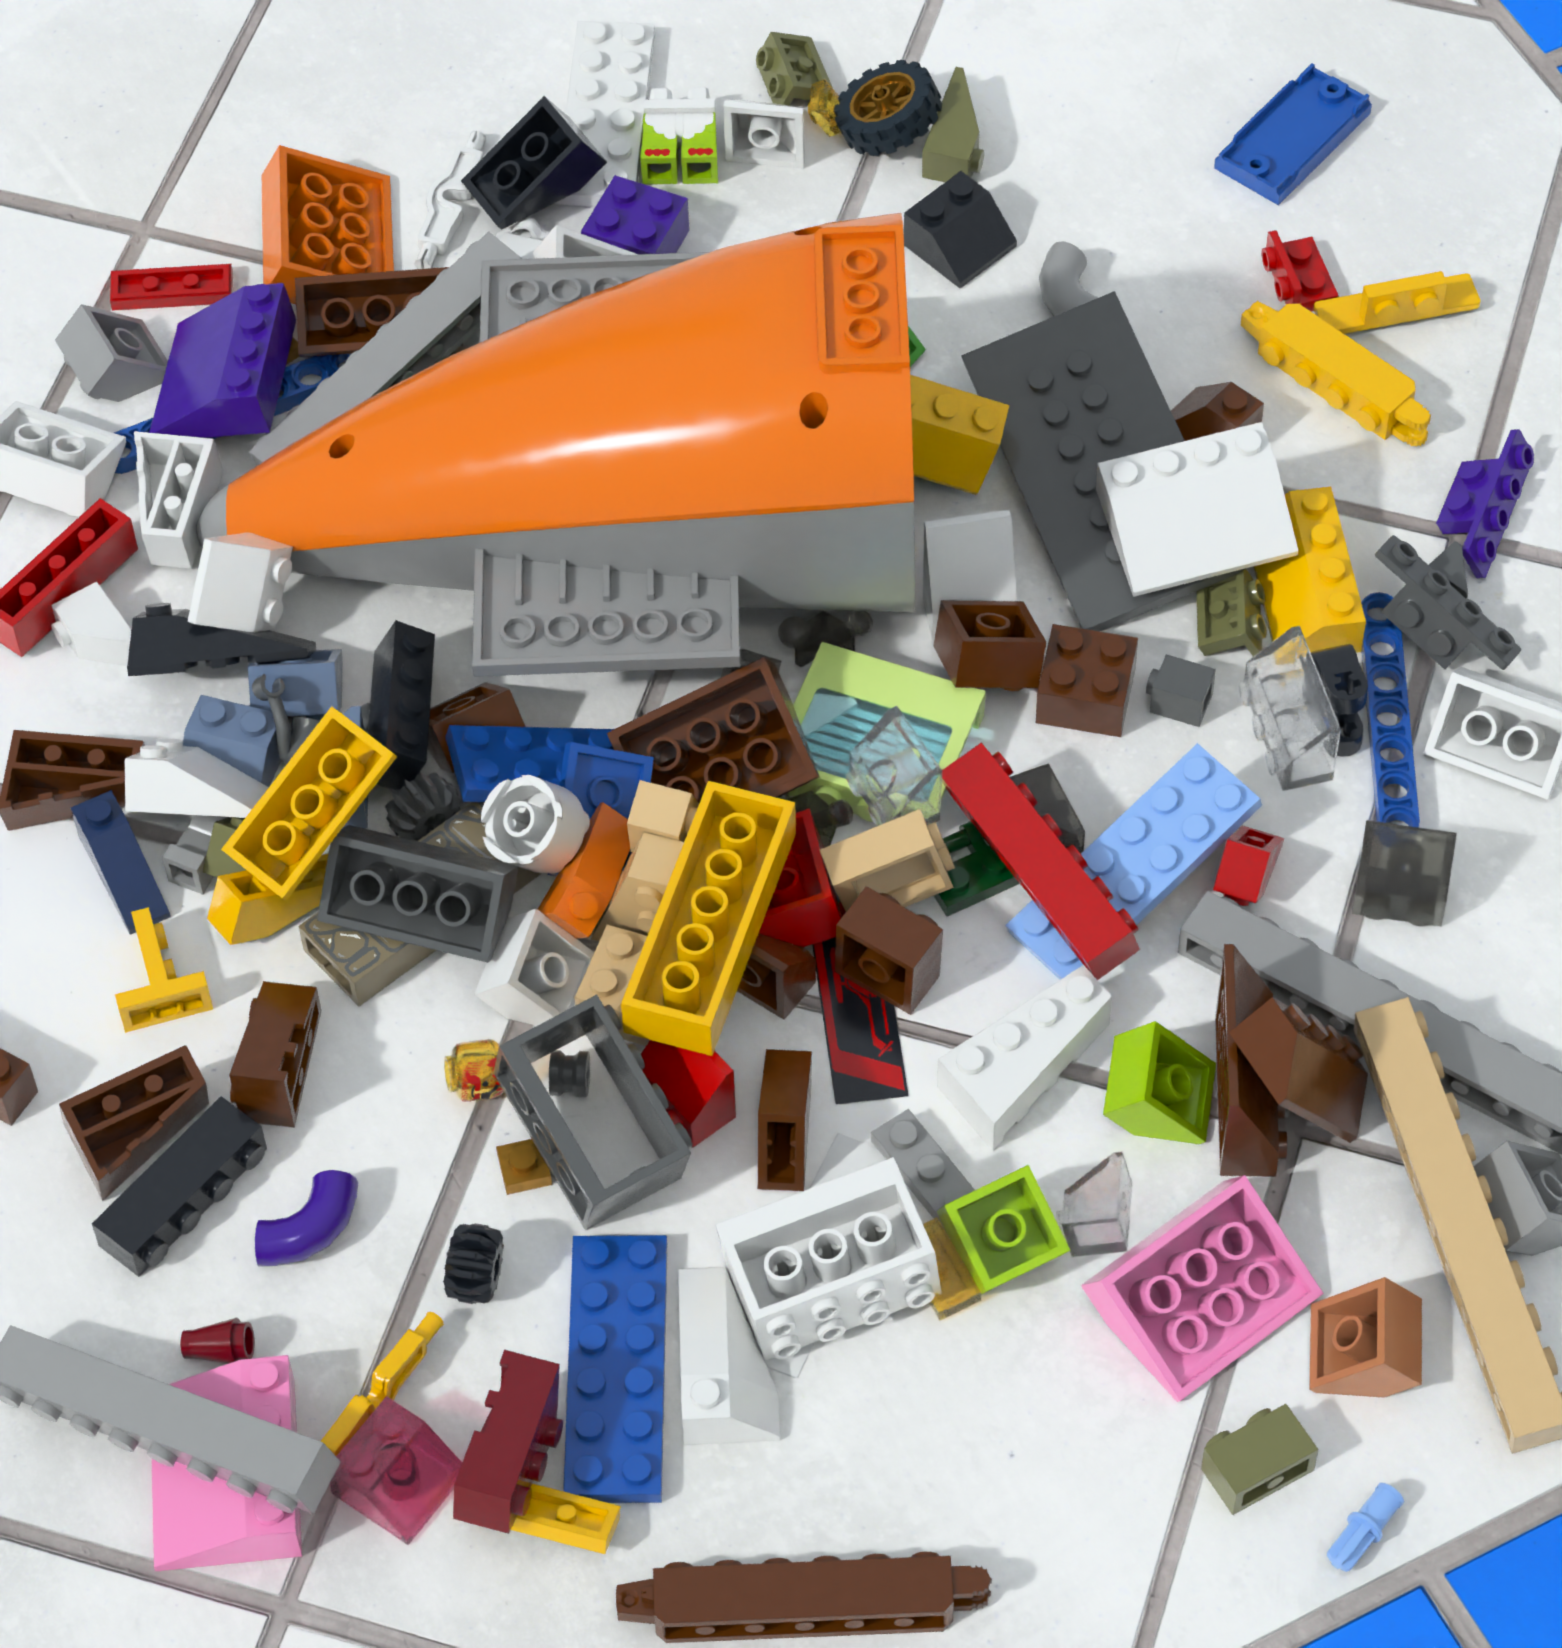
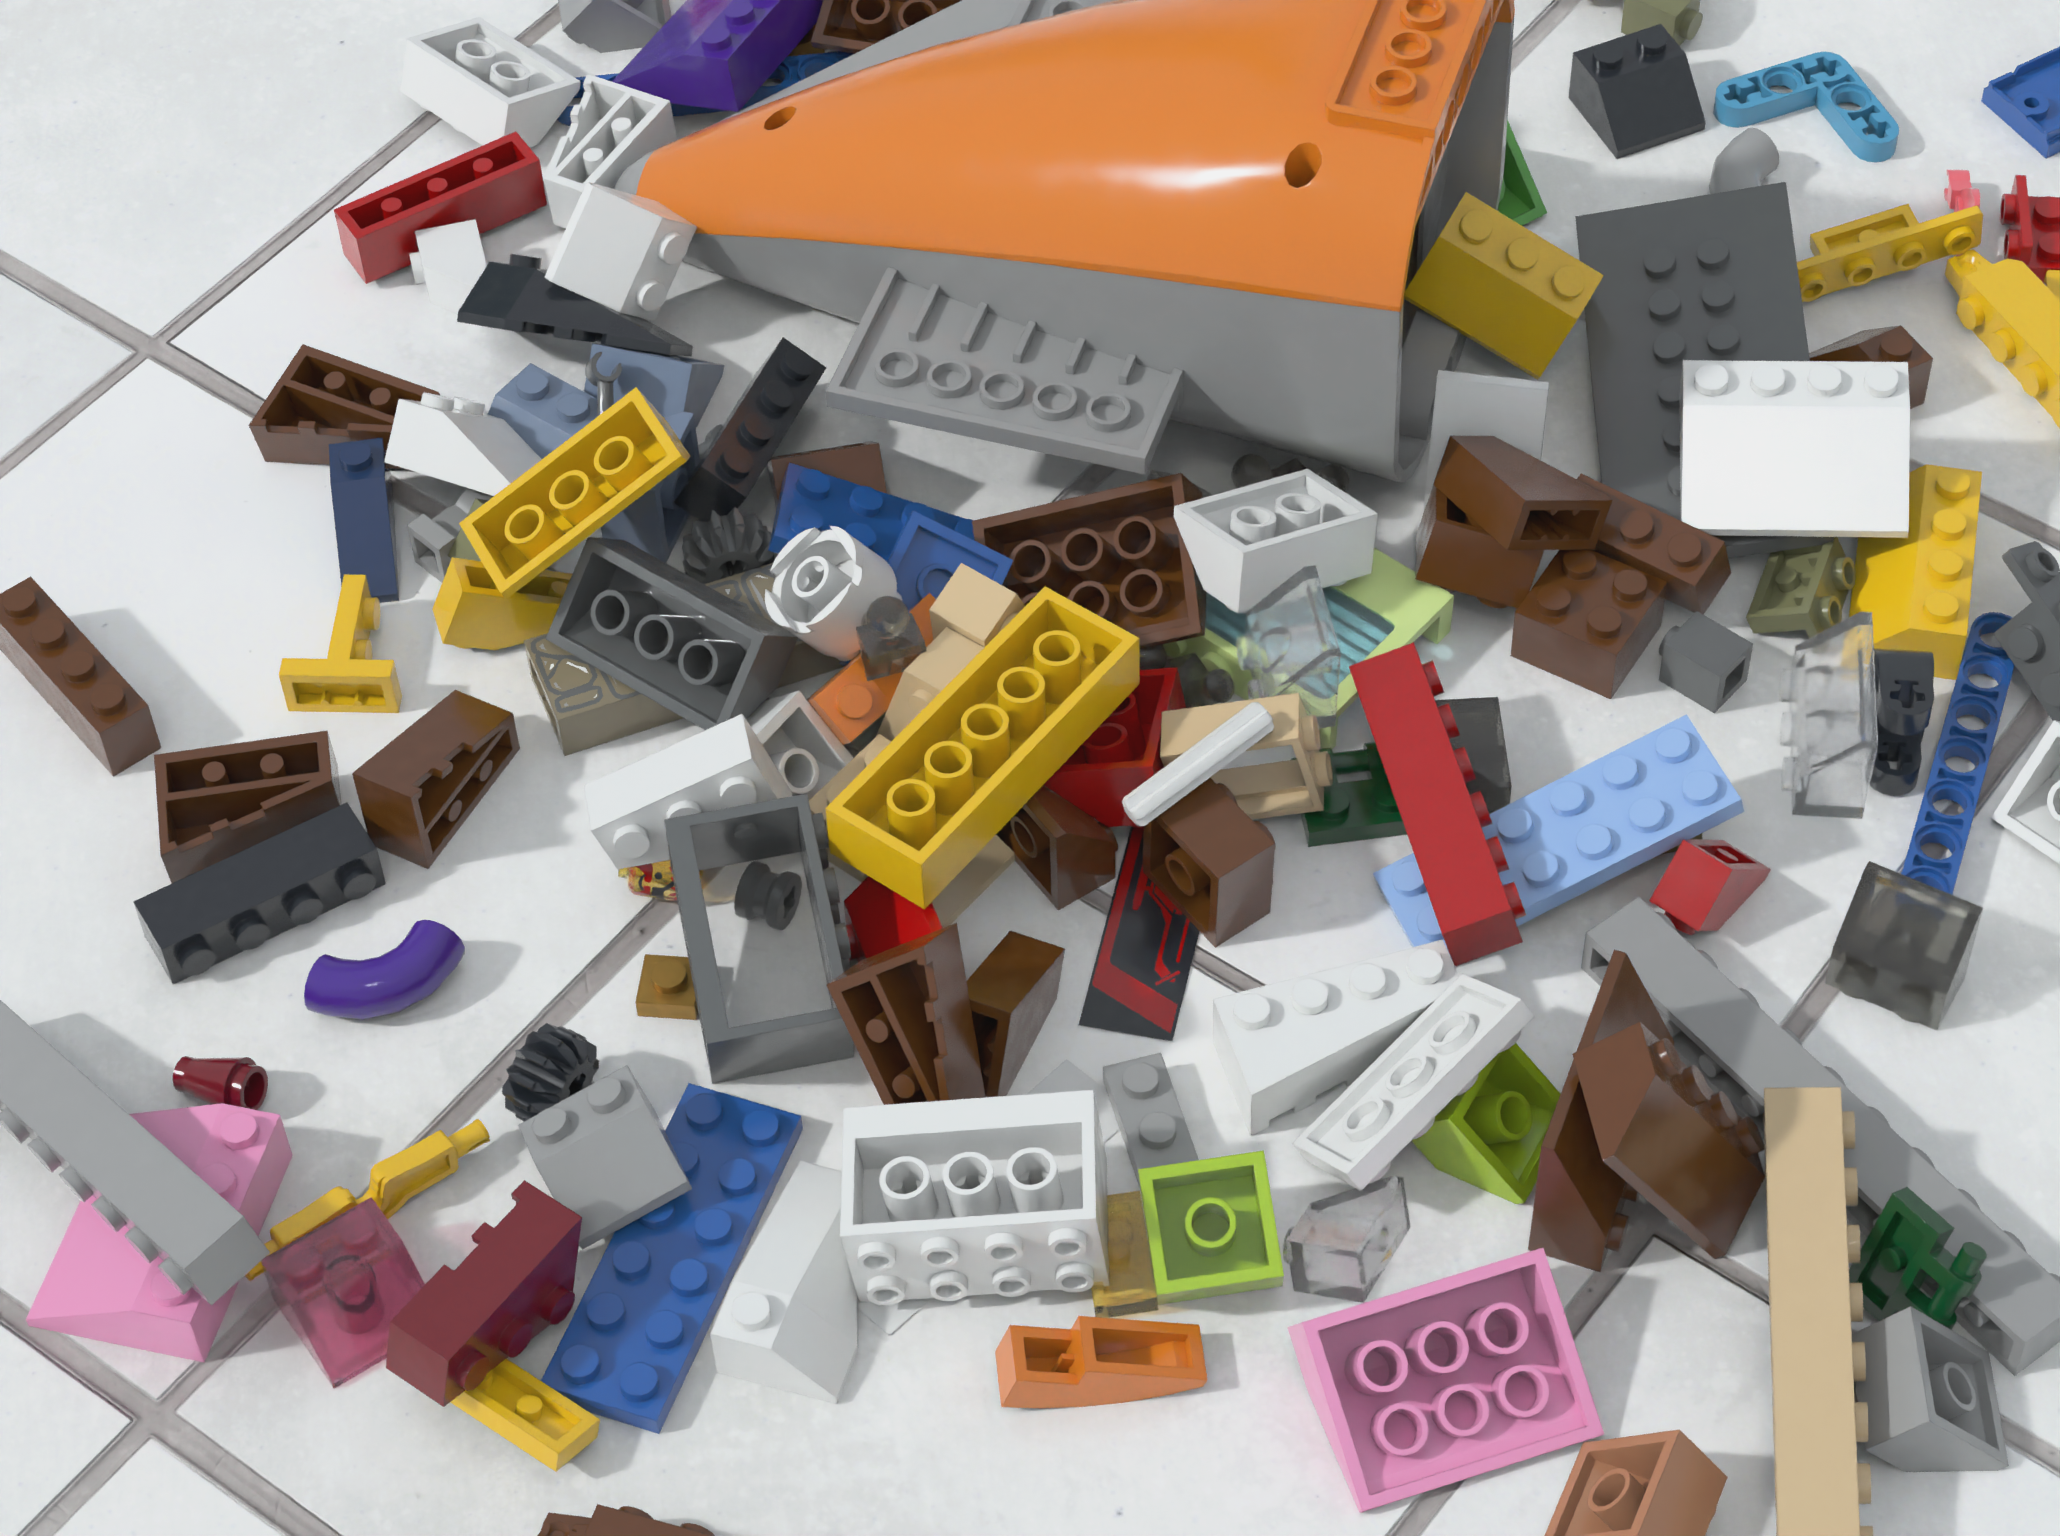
camera: 20 degrees right, 5 degrees down
none -> light grey slope [518,1065,692,1250]
none -> white wedge [584,714,793,869]
none -> reddish brown wedge [826,923,985,1105]
none -> clear smoke piece [855,596,927,681]
none -> orange slope [995,1316,1207,1408]
none -> white axle [1122,702,1274,827]
none -> white slope [1174,469,1378,614]
none -> white plate [1292,973,1535,1191]
none -> reddish brown slope [1433,436,1613,550]
none -> reddish brown brick [1577,473,1731,615]
none -> dark azure beam [1713,52,1899,163]
none -> yellow bracket [1797,204,1983,302]
none -> dark green plate [1849,1187,1987,1330]
none -> coral piece [1944,170,1980,256]

